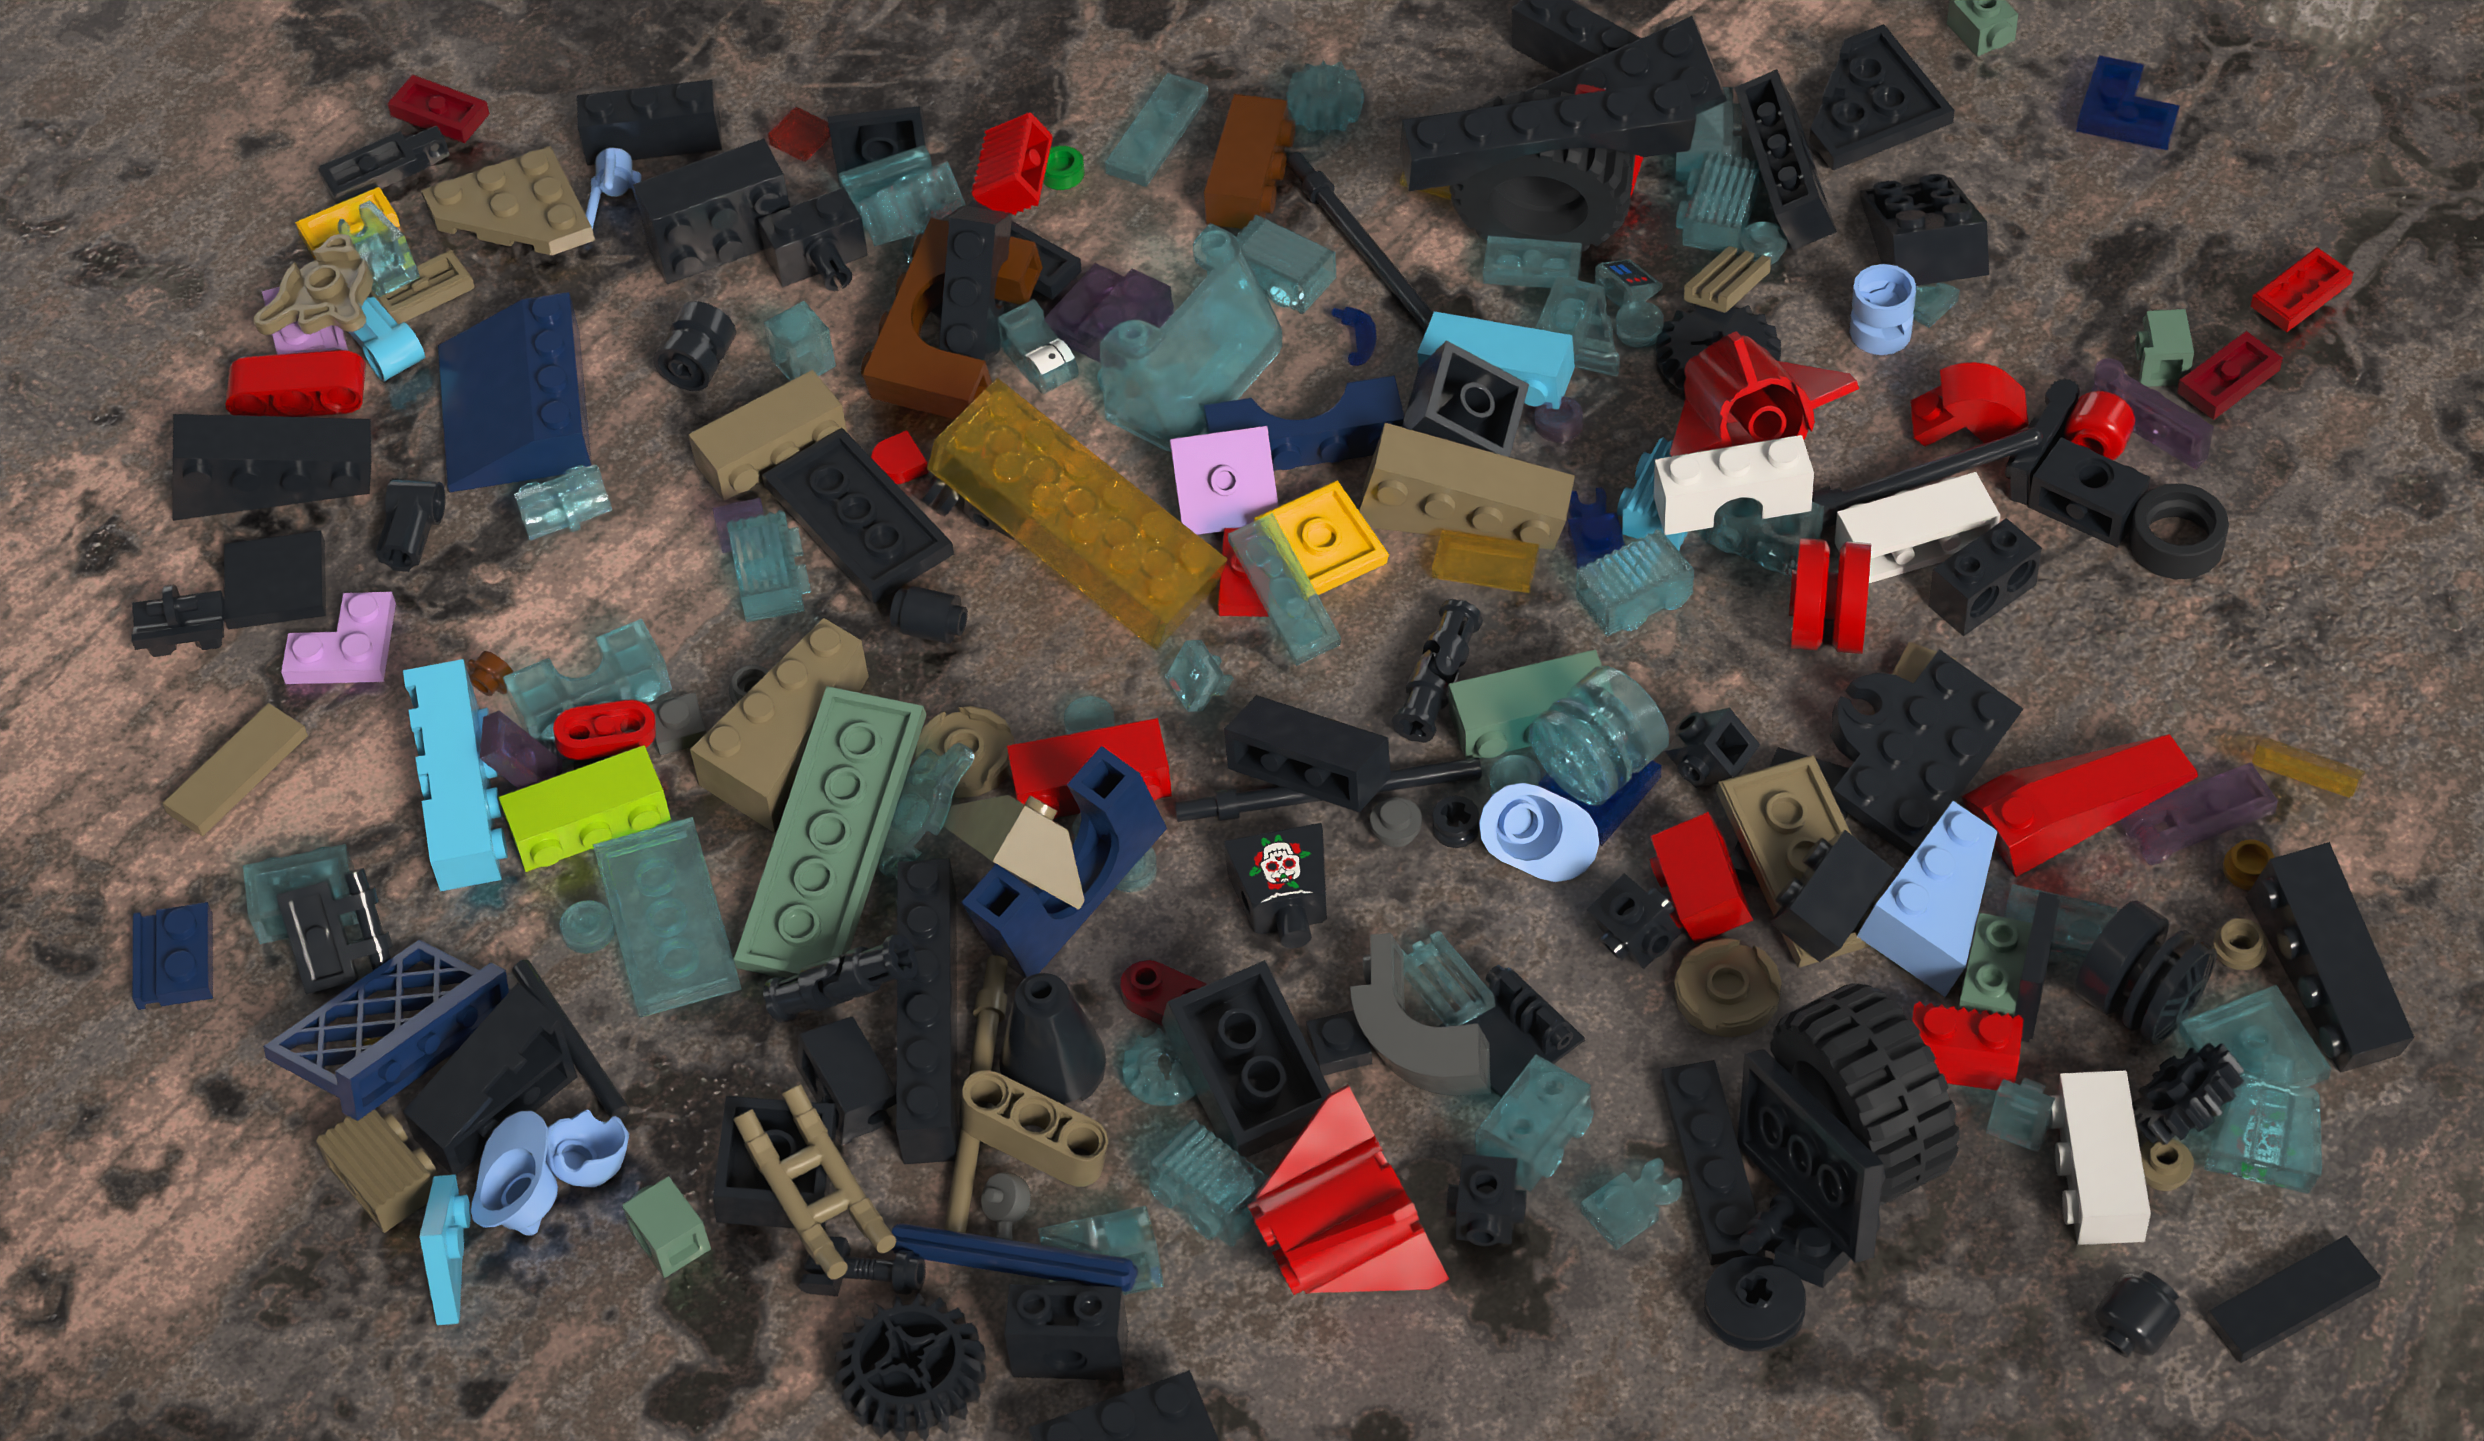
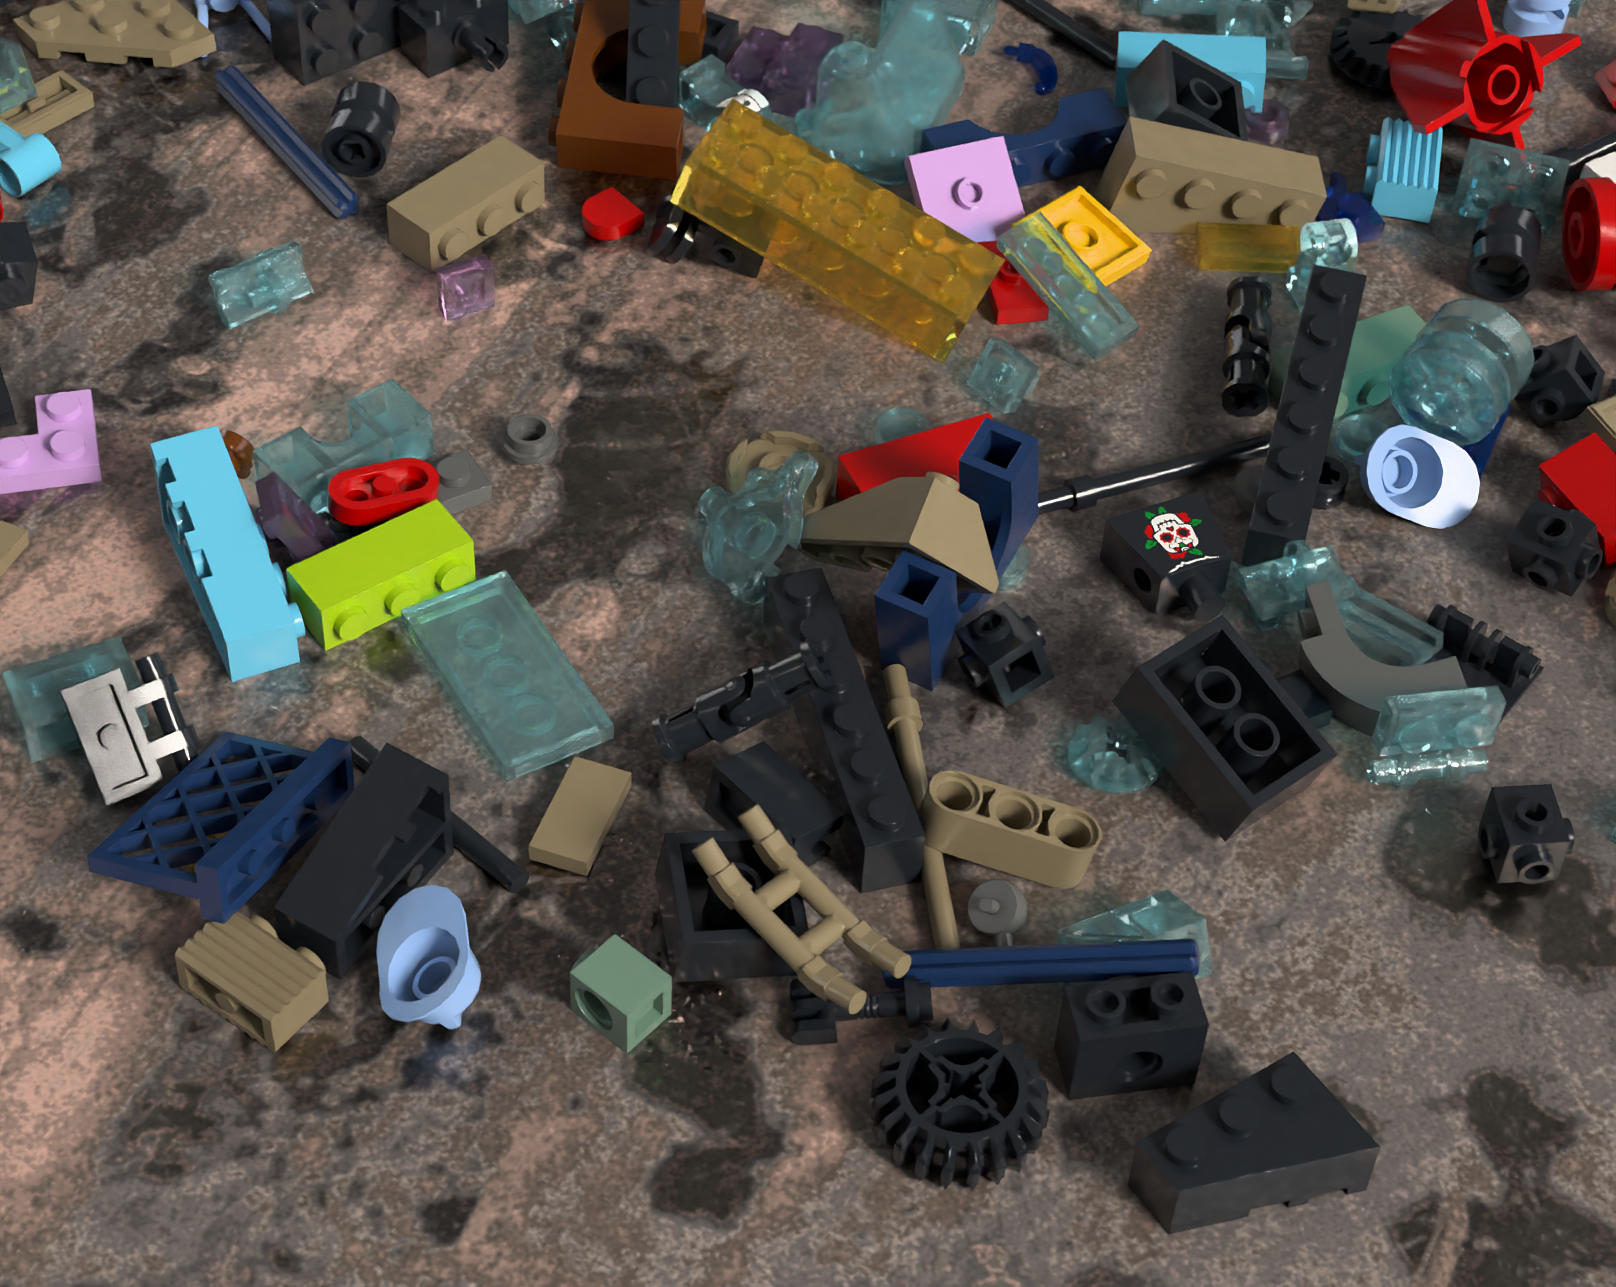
camera: 20 degrees left, 5 degrees down
black piece [375,478,446,572] -> none
medium azure wing [420,1174,471,1325] -> none
dark blue slope [438,292,592,493] -> none
light blue hair [546,1110,629,1187] -> none
clear light blue tile [560,900,615,954] -> none
dark tan wedge [690,618,869,833] -> none
clear light blue brick [727,510,811,623] -> none
sand green plate [734,686,926,978] -> none
black plate [762,428,954,604] -> none
clear light blue brick [764,301,836,381] -> none
black brick [890,586,968,644] -> none
black cone [999,973,1106,1106] -> none
dark red plate [1120,960,1208,1026] -> none
clear light blue brick [1147,1119,1269,1247] -> none
black brick [1224,695,1391,813] -> none
red brick [1247,1084,1449,1295] -> none
clear light blue brick [1475,1055,1594,1192] -> none
clear light blue brick [1576,529,1694,636] -> none
clear light blue tile [1616,301,1664,348] -> none
white arch [1654,435,1814,535] -> none
none -> dark blue axle [214,65,359,219]
none -> dark tan tile [529,756,631,876]
none -> black brick [955,602,1055,708]
none -> clear light blue hips [1236,539,1357,631]
none -> black arch [1241,264,1367,578]
none -> clear light blue leg [1285,218,1358,313]
none -> clear light blue plate [1367,685,1507,788]
none -> black wheel [1466,205,1542,303]

